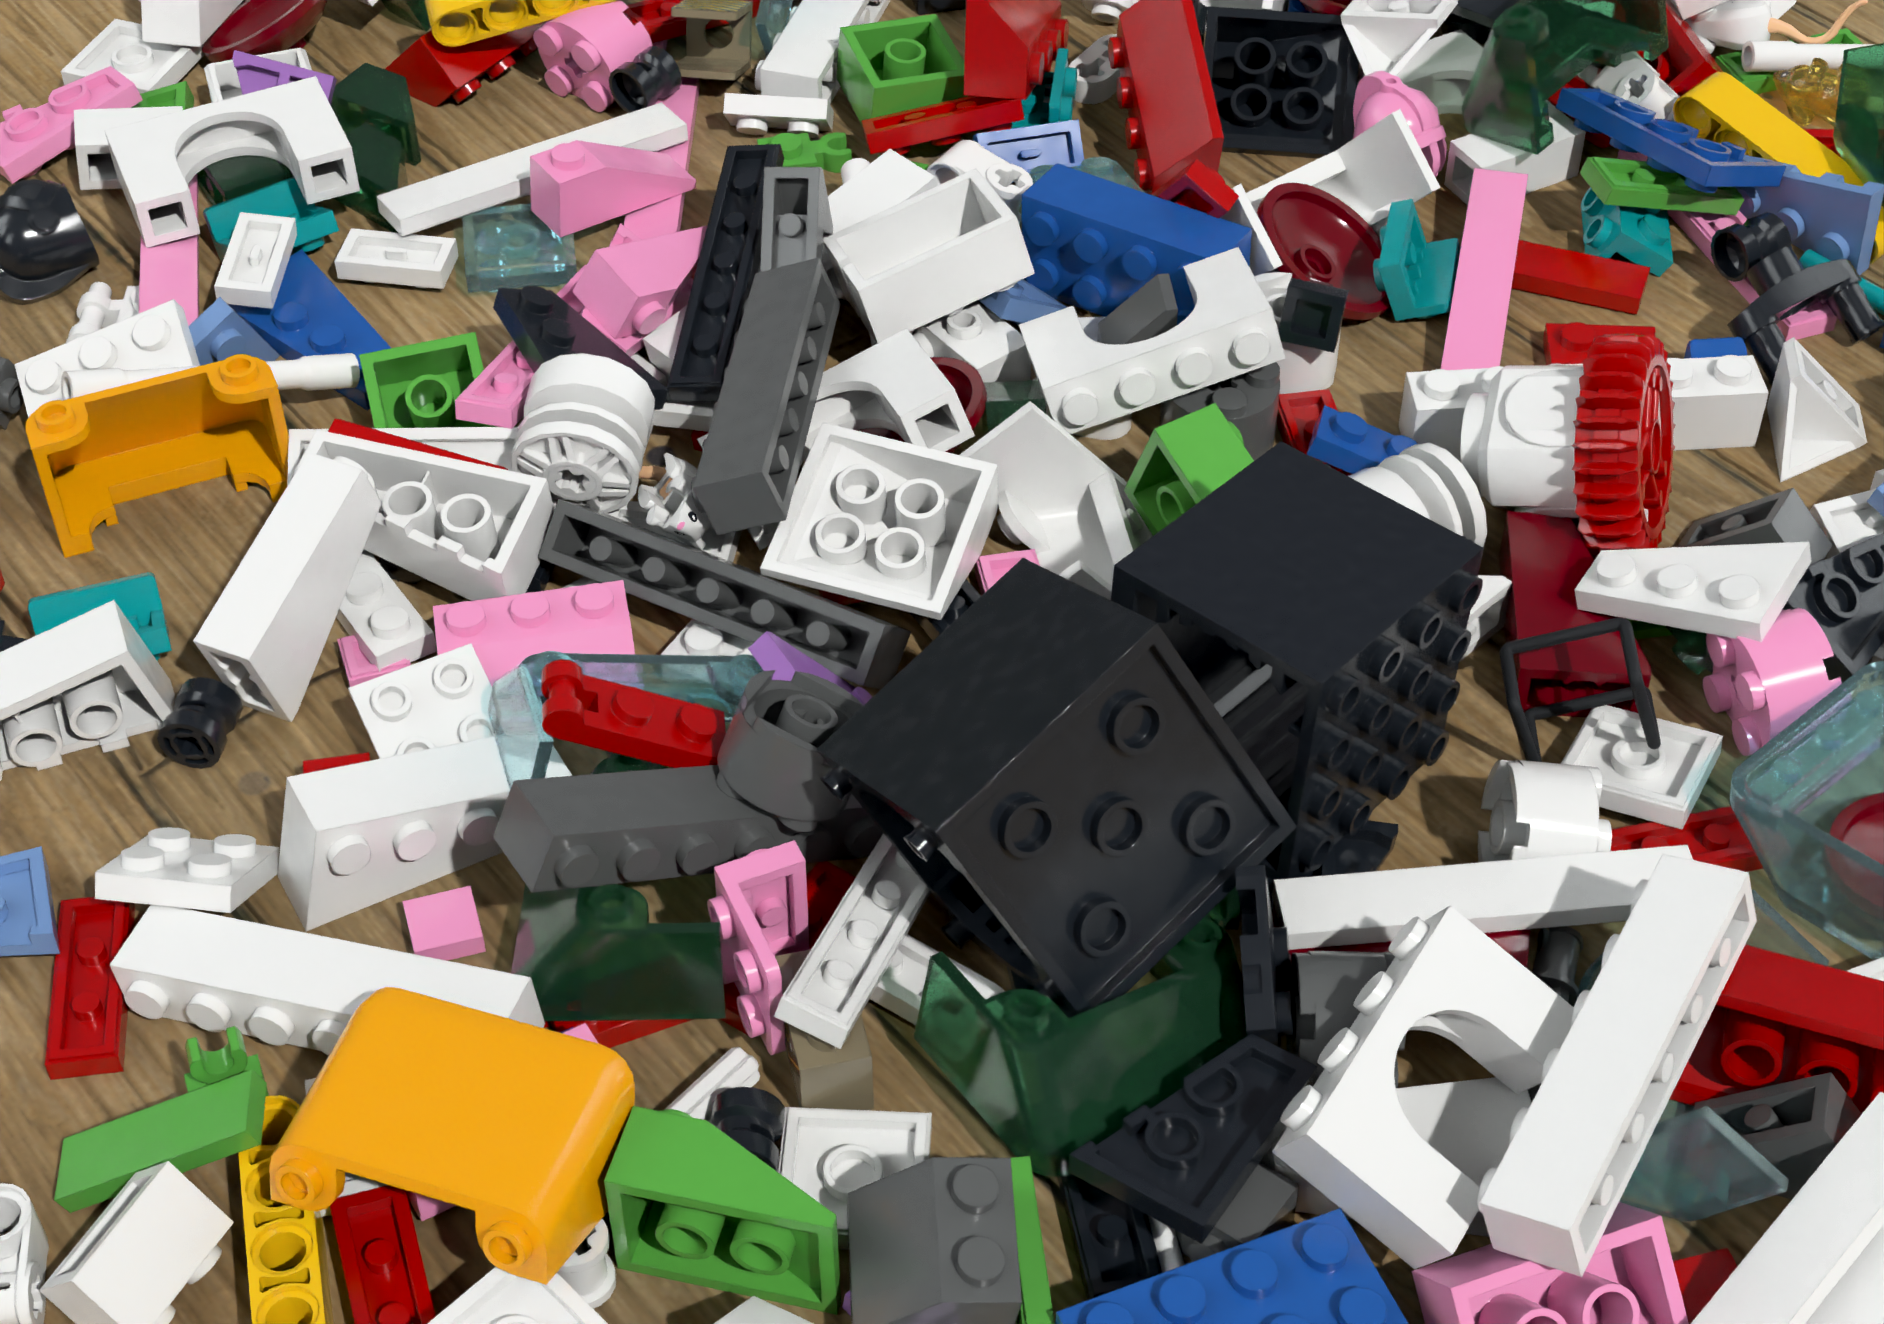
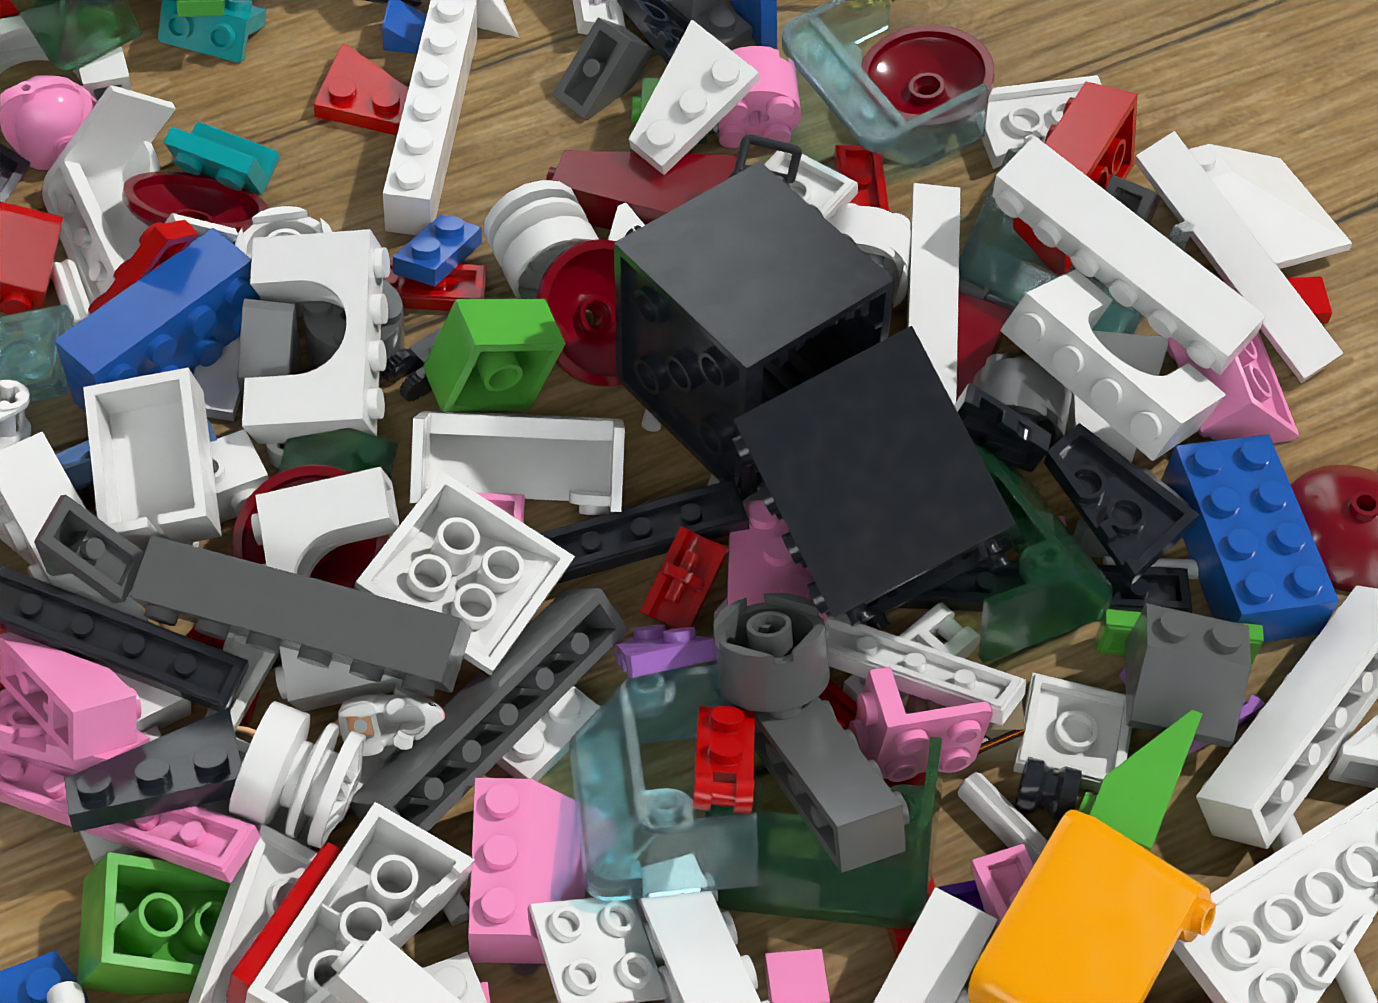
camera: 85 degrees left, 10 degrees up
black tile [1278,278,1349,353] -> none
bright pink tile [1441,168,1528,370] -> none
piece [1460,332,1676,557] -> none
red tile [1512,240,1651,315] -> none

